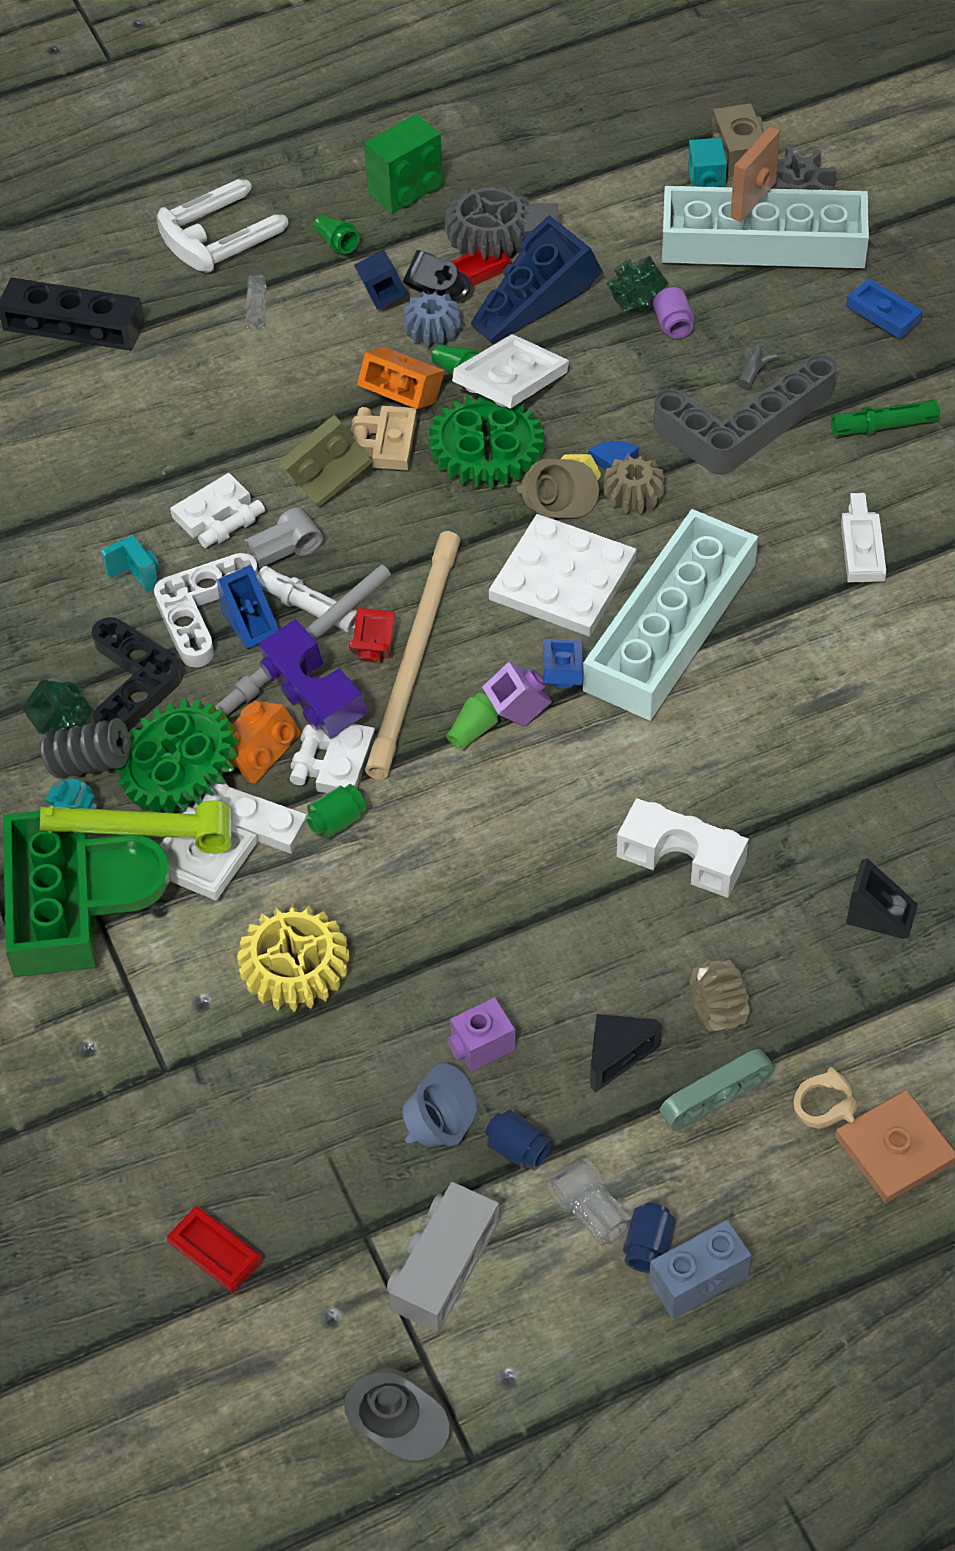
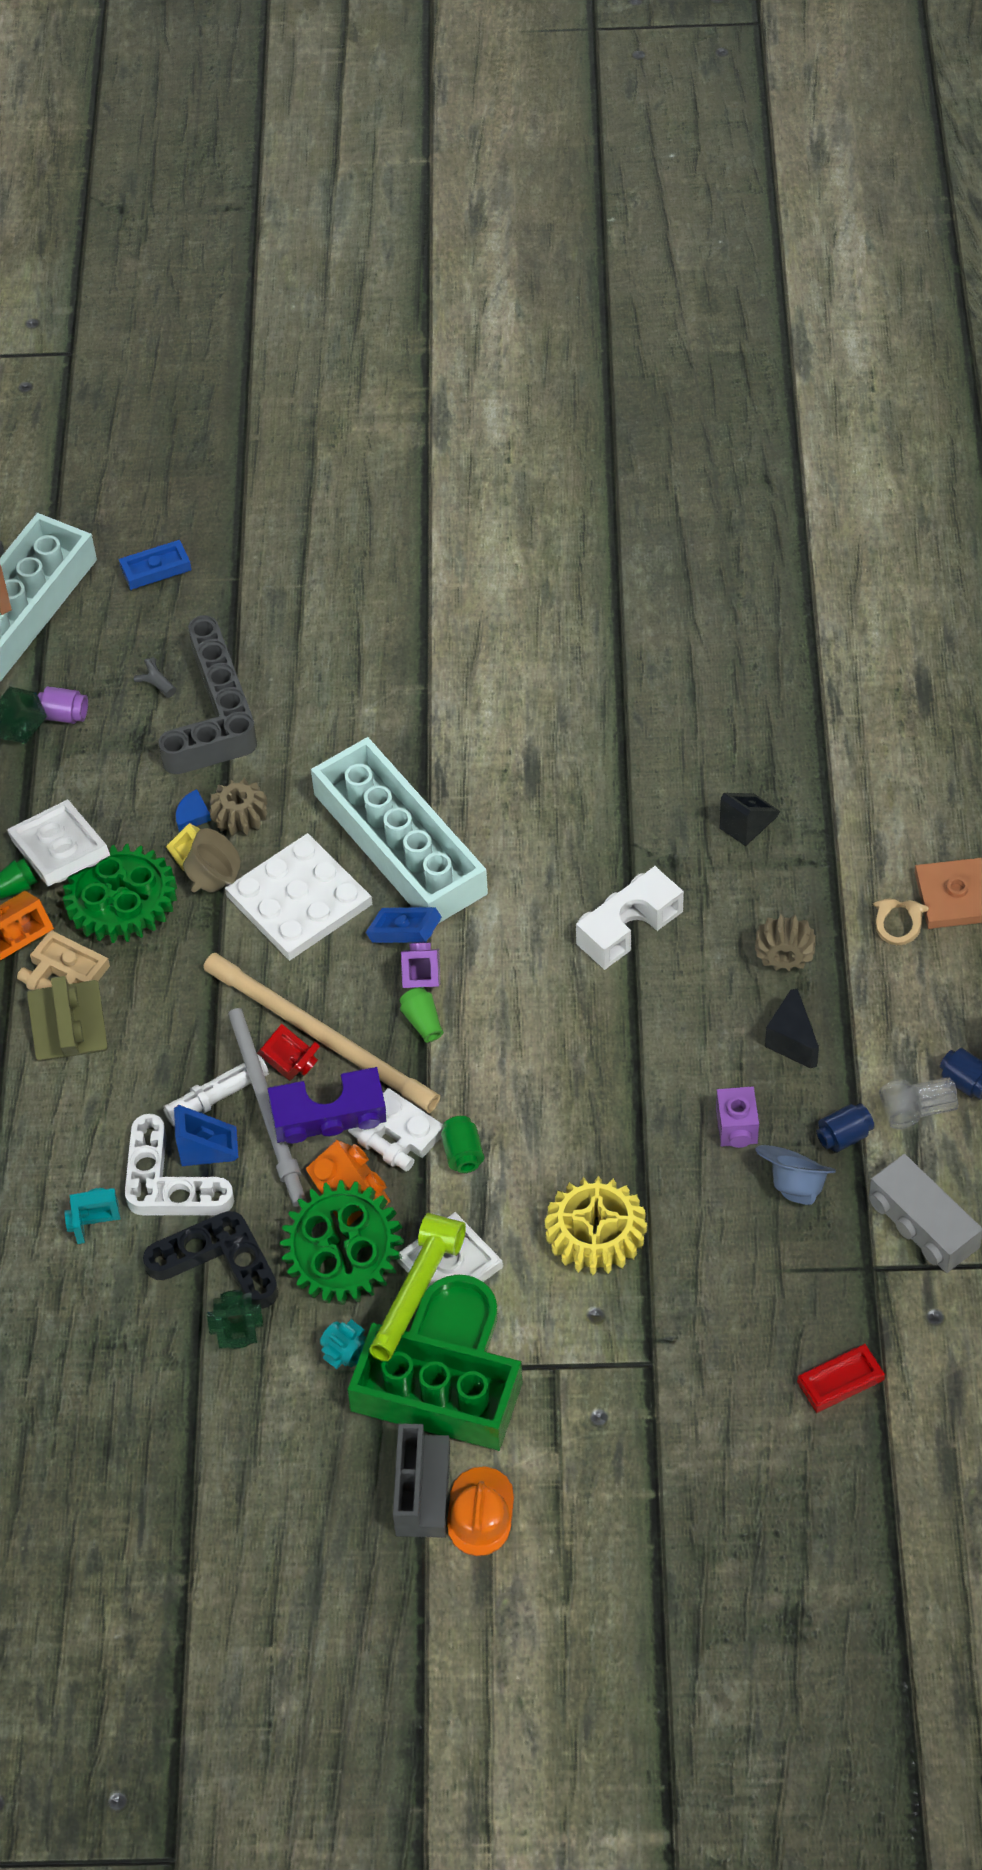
camera: 65 degrees left, 0 degrees up
dark grey piece [41,718,130,779] -> none
white plate [170,473,265,548] -> none
white plate [192,783,308,854] -> none
light grey piece [244,507,323,568] -> none
sand green beam [660,1049,775,1131] -> none
green pin [831,399,940,437] -> none
white hinge [841,493,886,582] -> none

